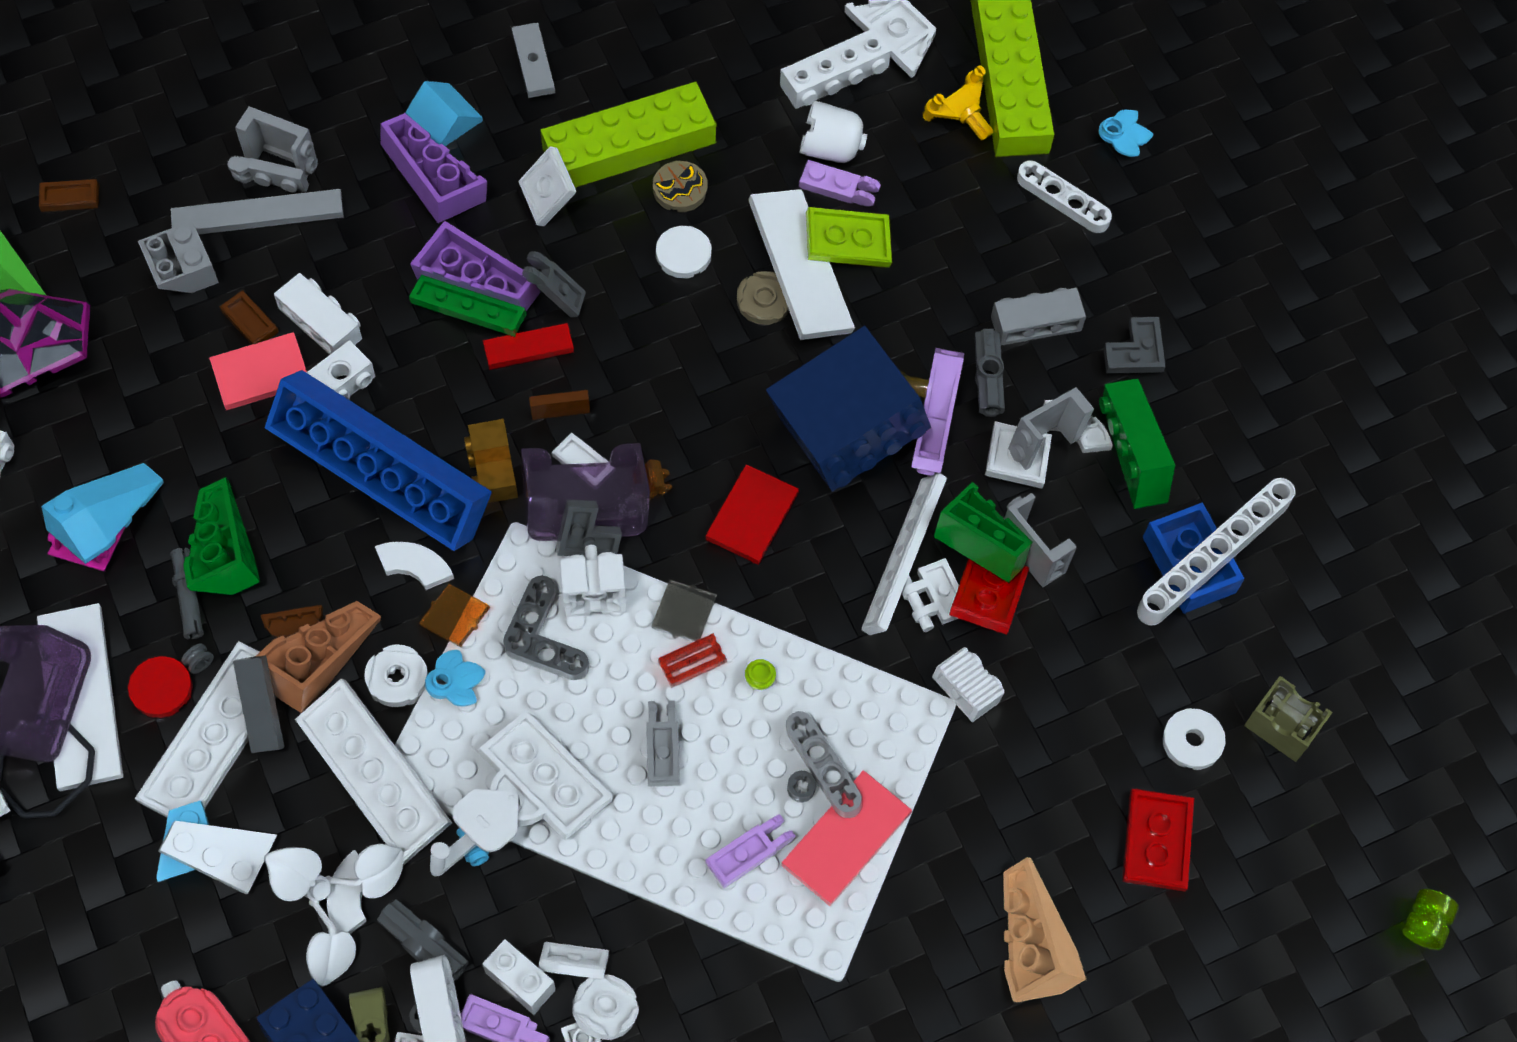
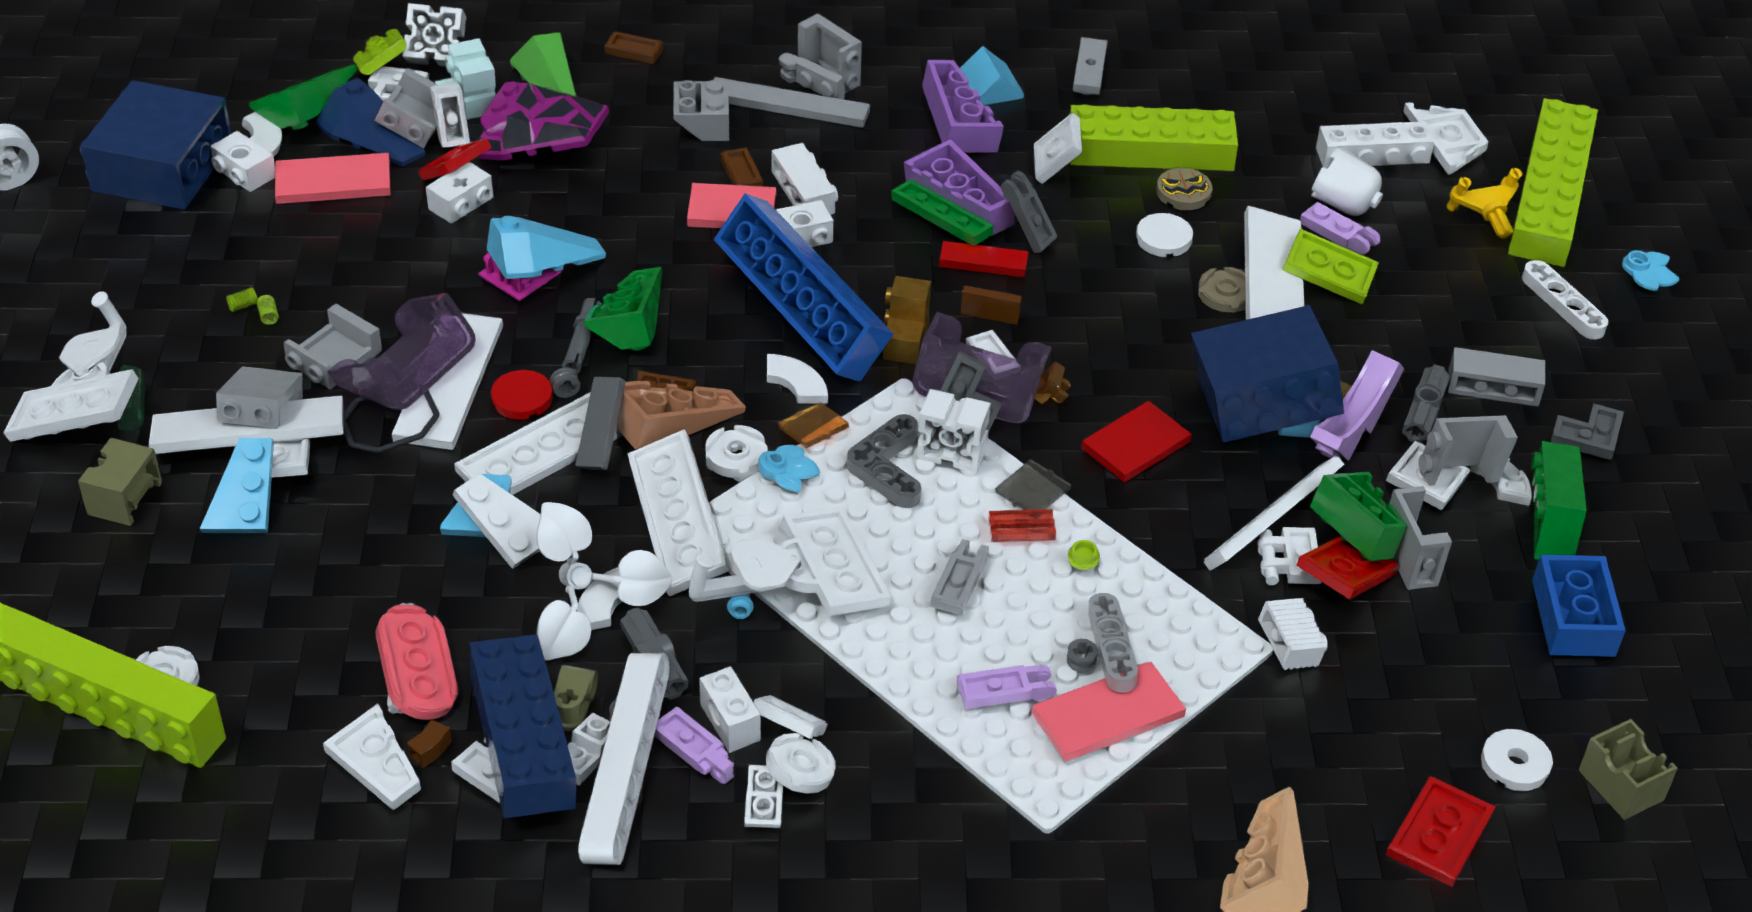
camera: 25 degrees right, 20 degrees down
white beam [1137,478,1295,625] -> none

